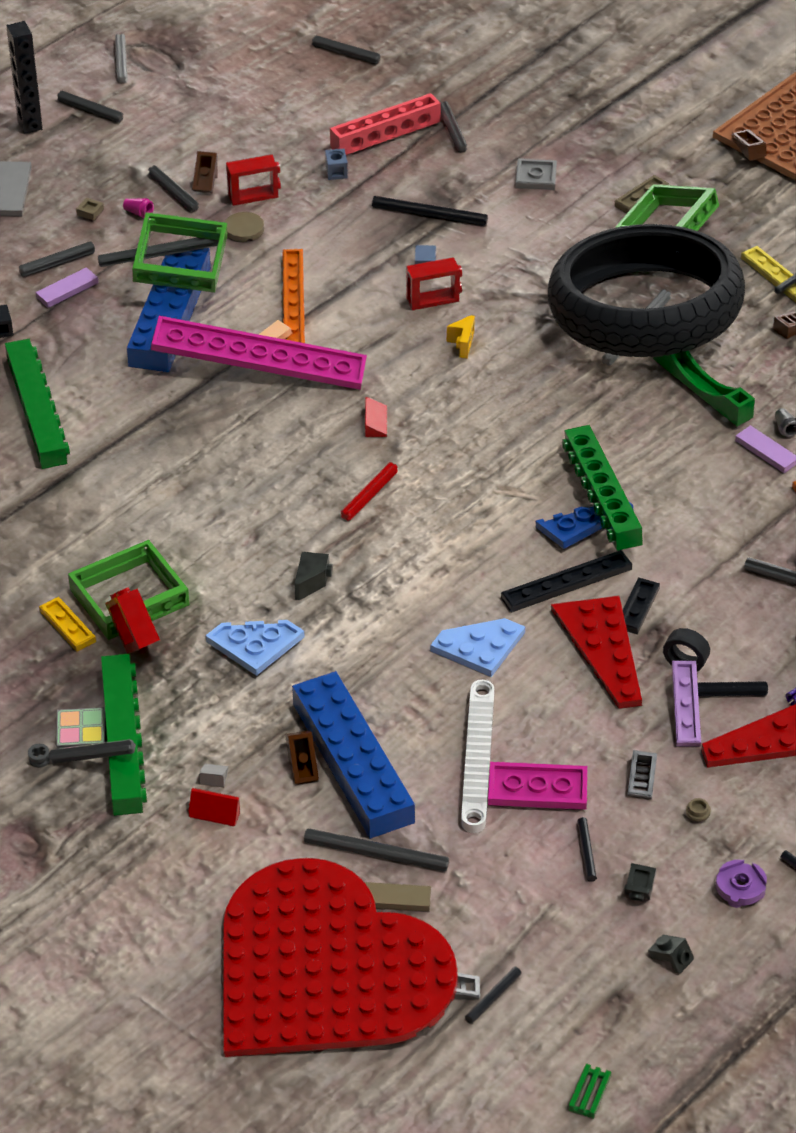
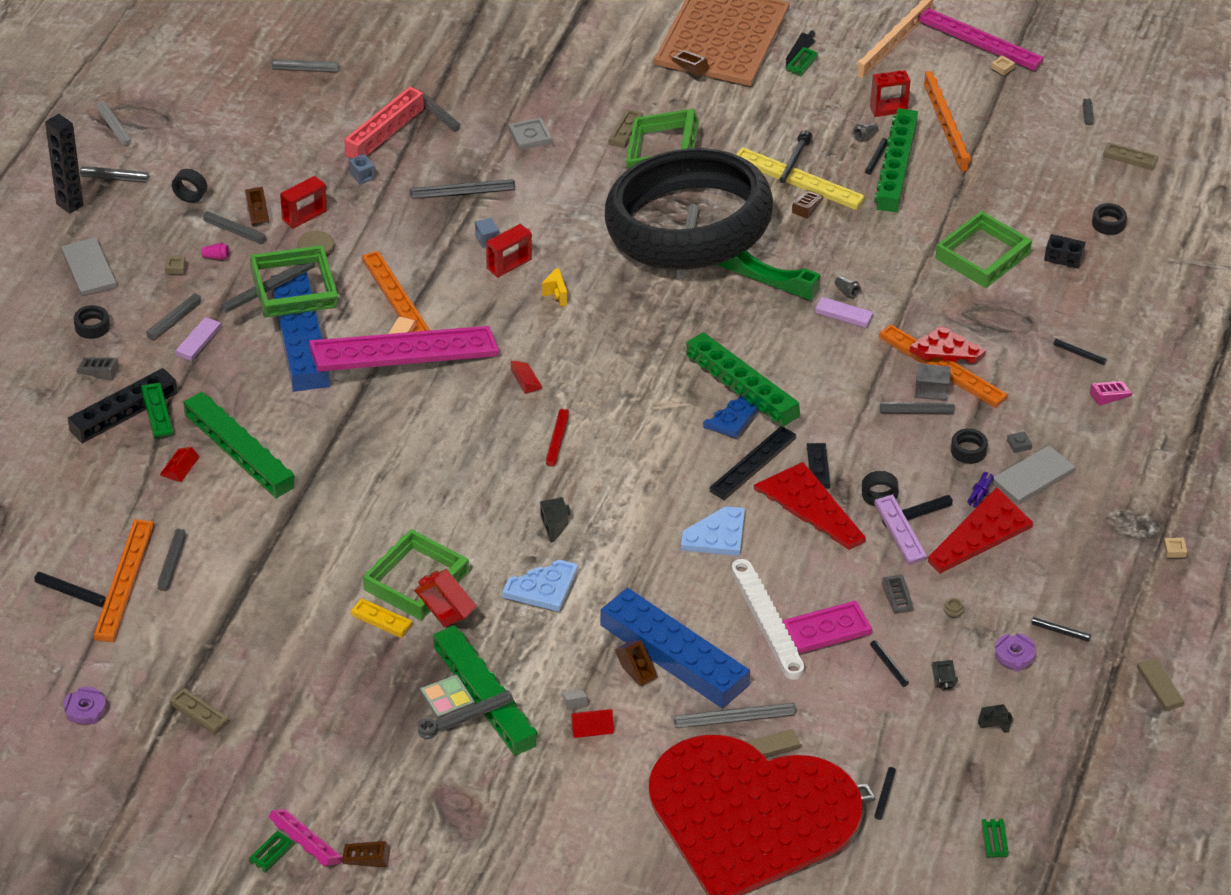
camera: 25 degrees left, 0 degrees up
none -> black tyre [171,168,208,203]

